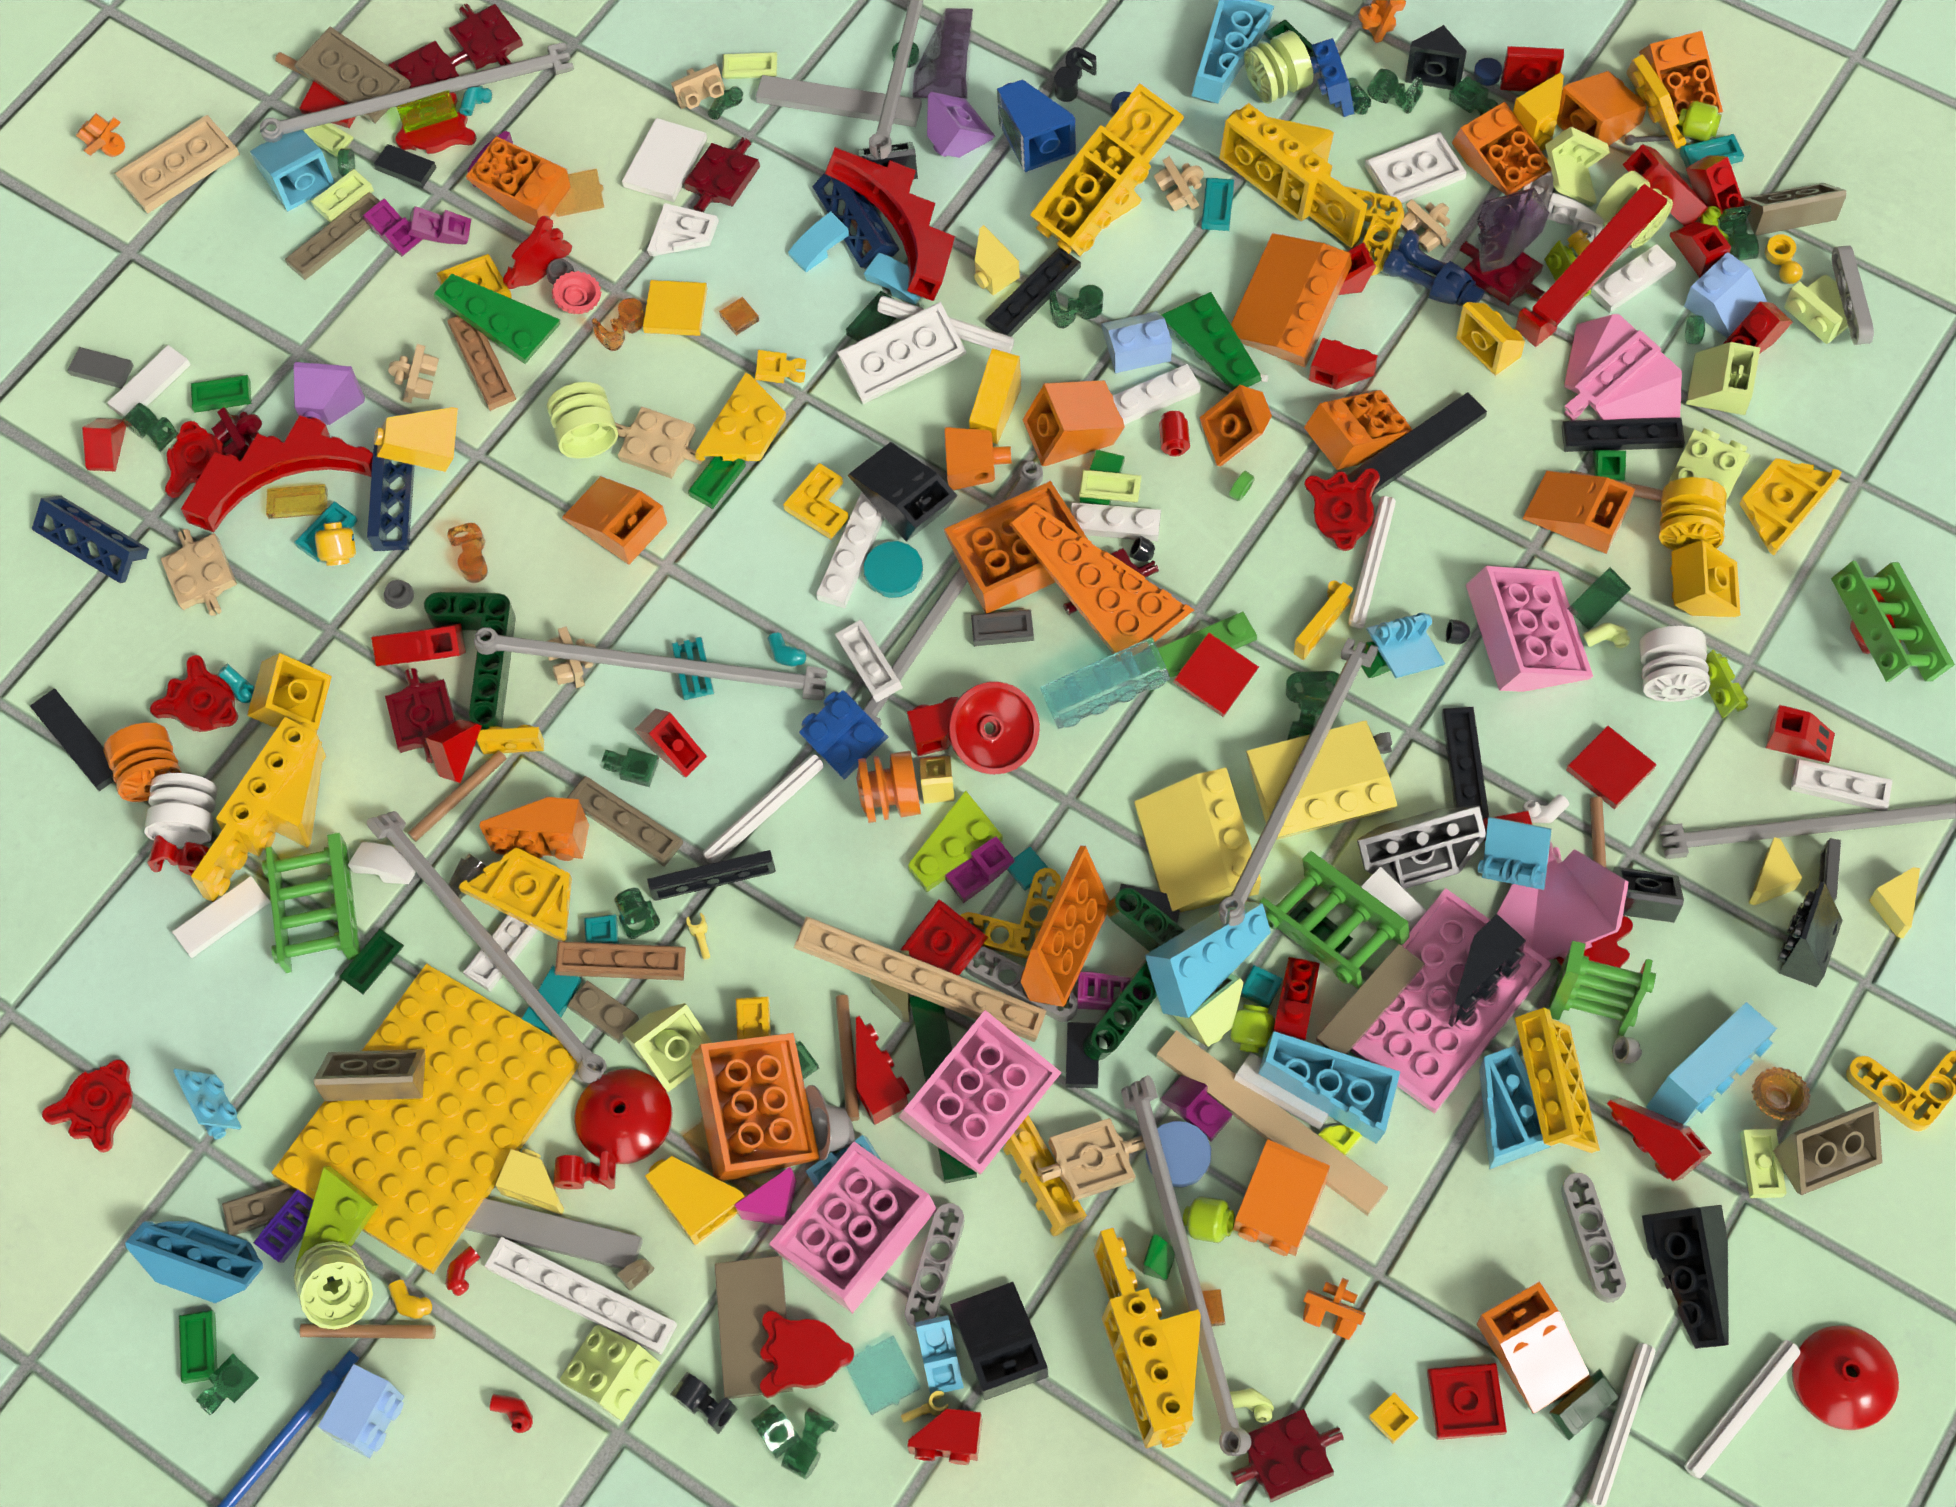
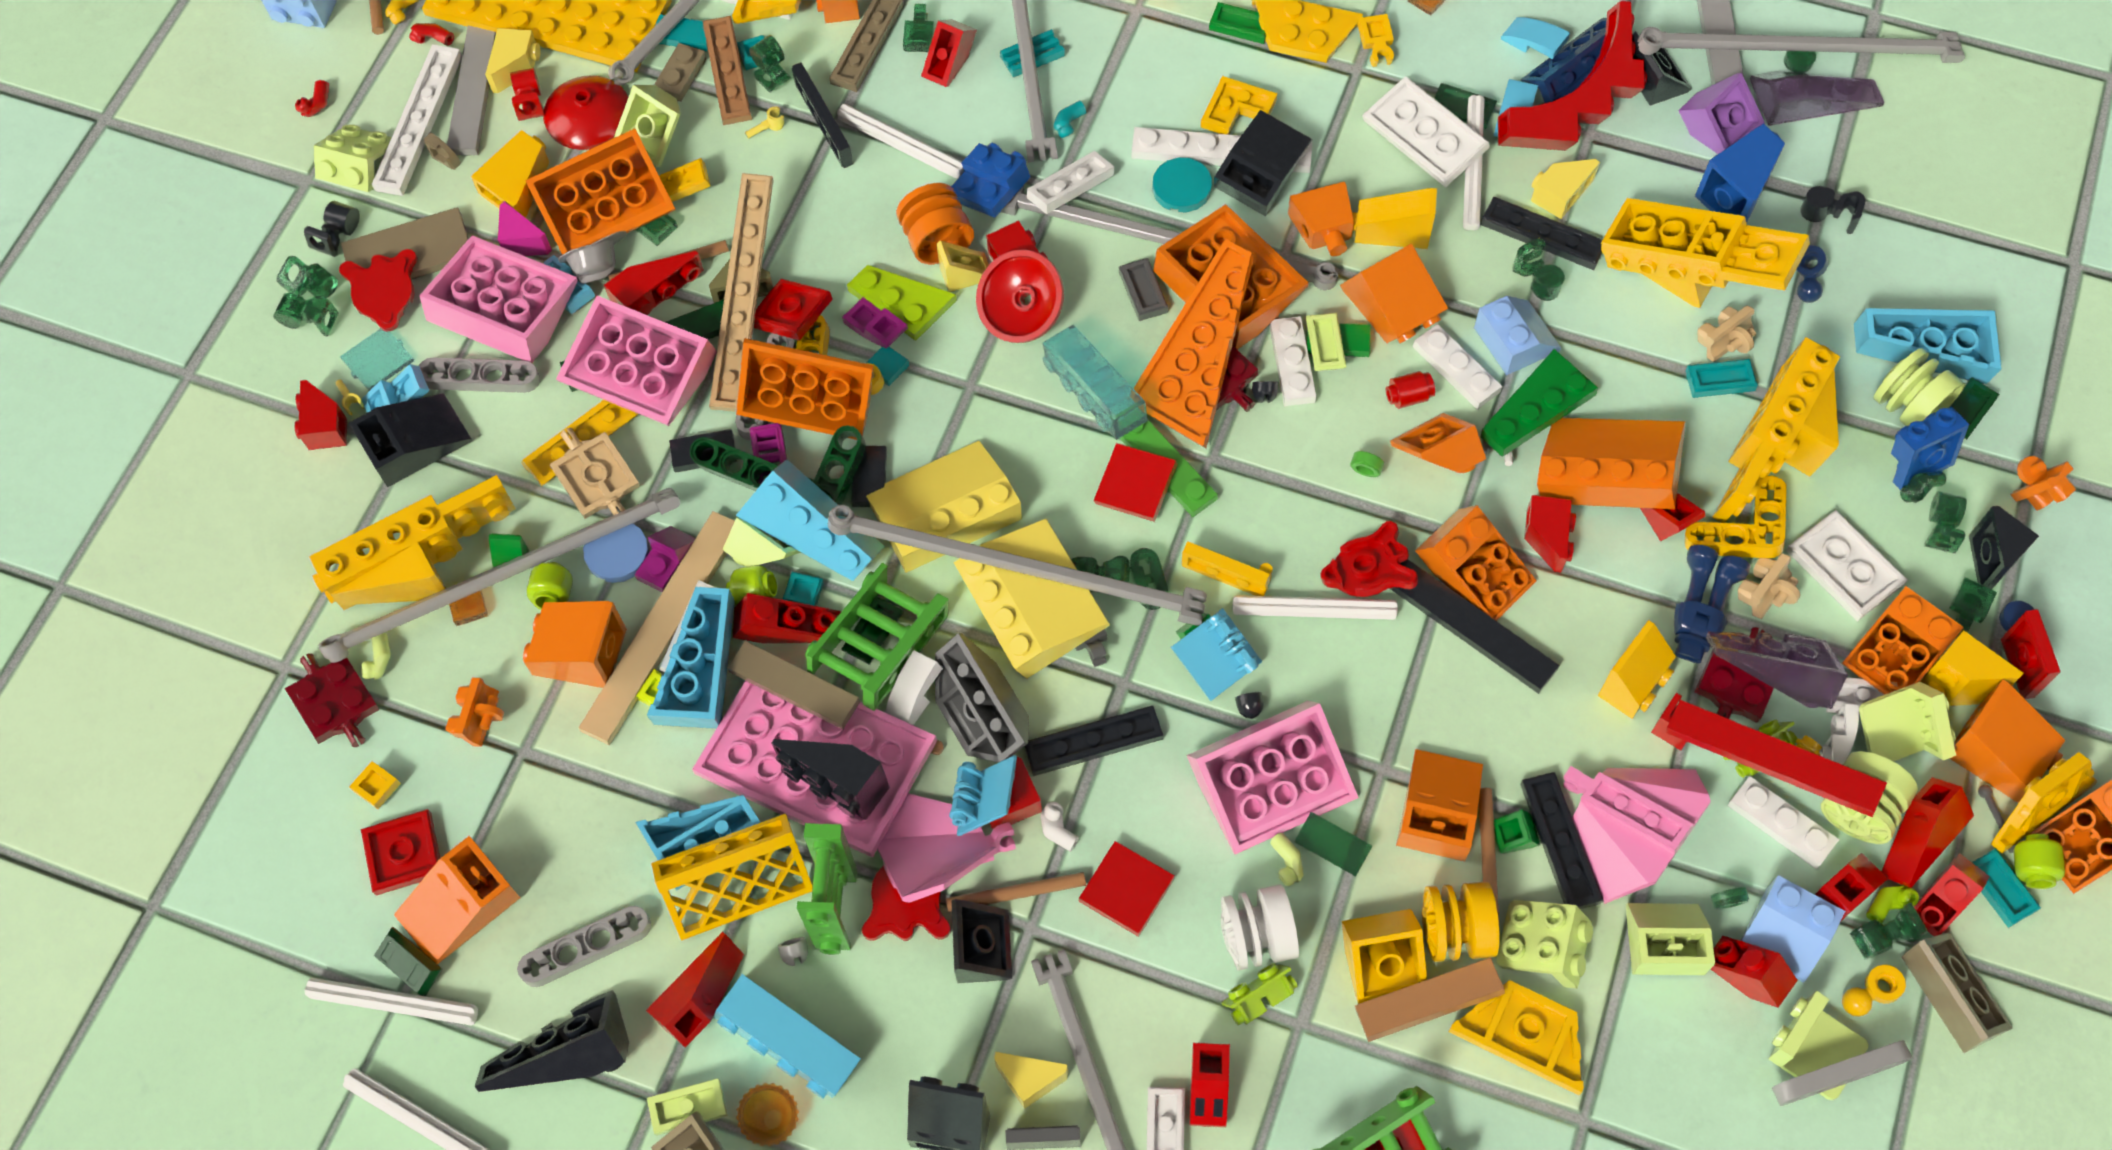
camera: 75 degrees right, 0 degrees up
none -> medium nougat tile [1355,958,1505,1042]

